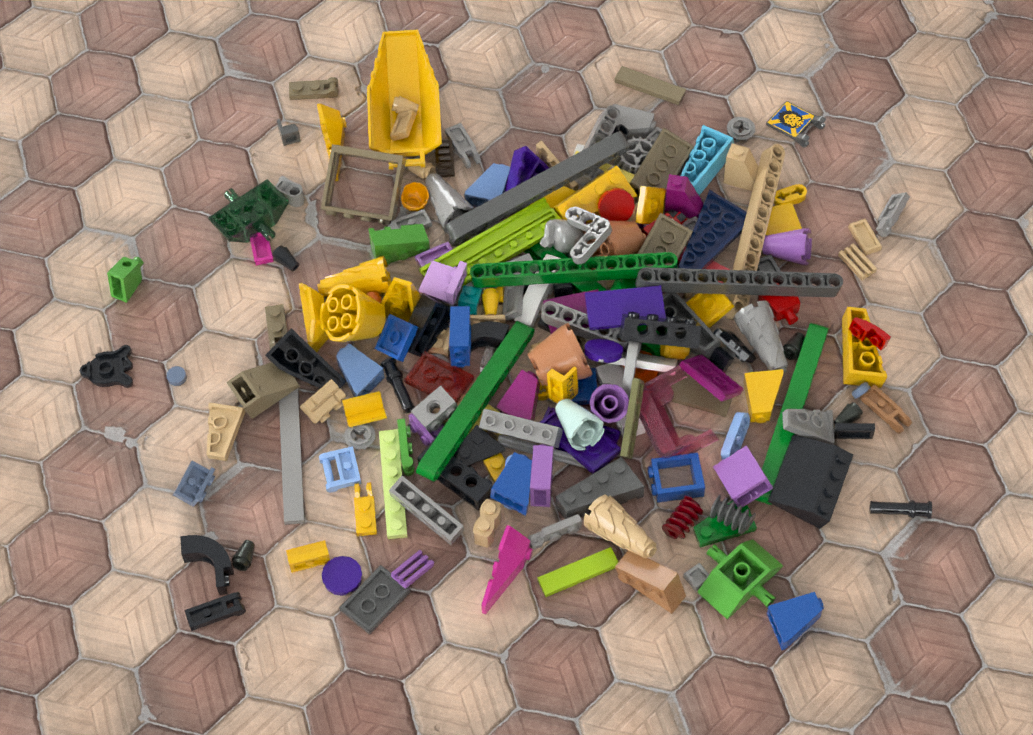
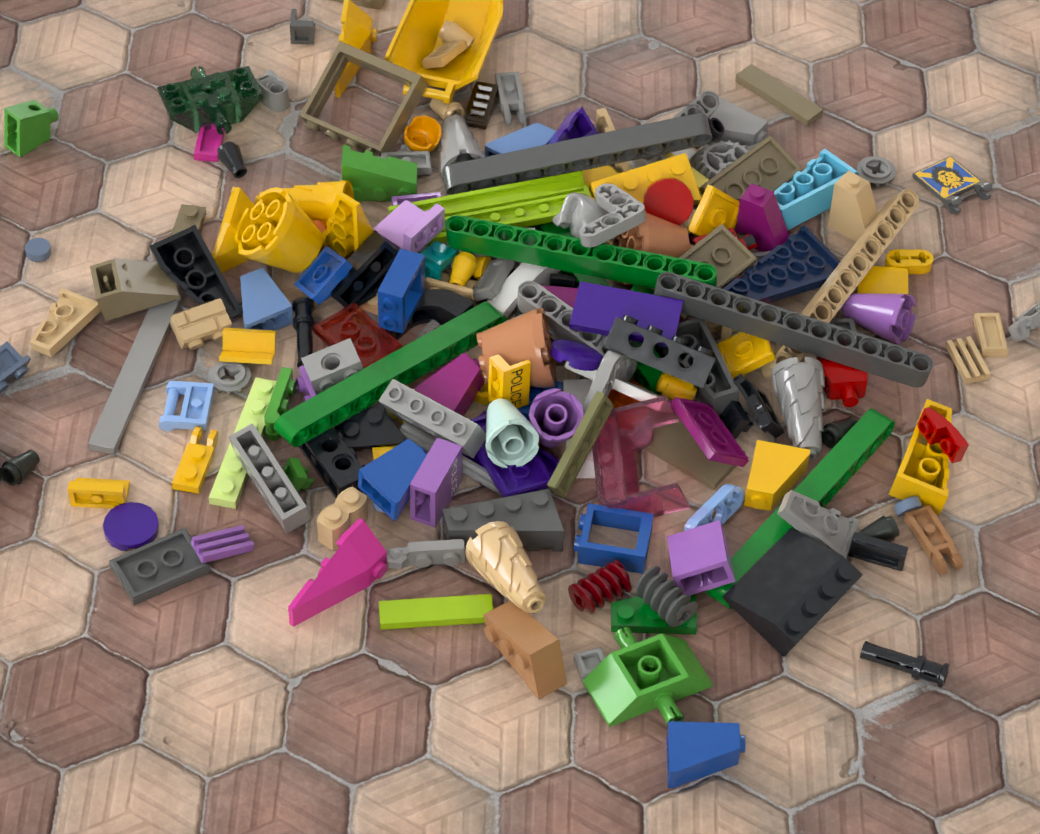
camera: 15 degrees right, 10 degrees down
none -> bright green tile [282,457,314,492]

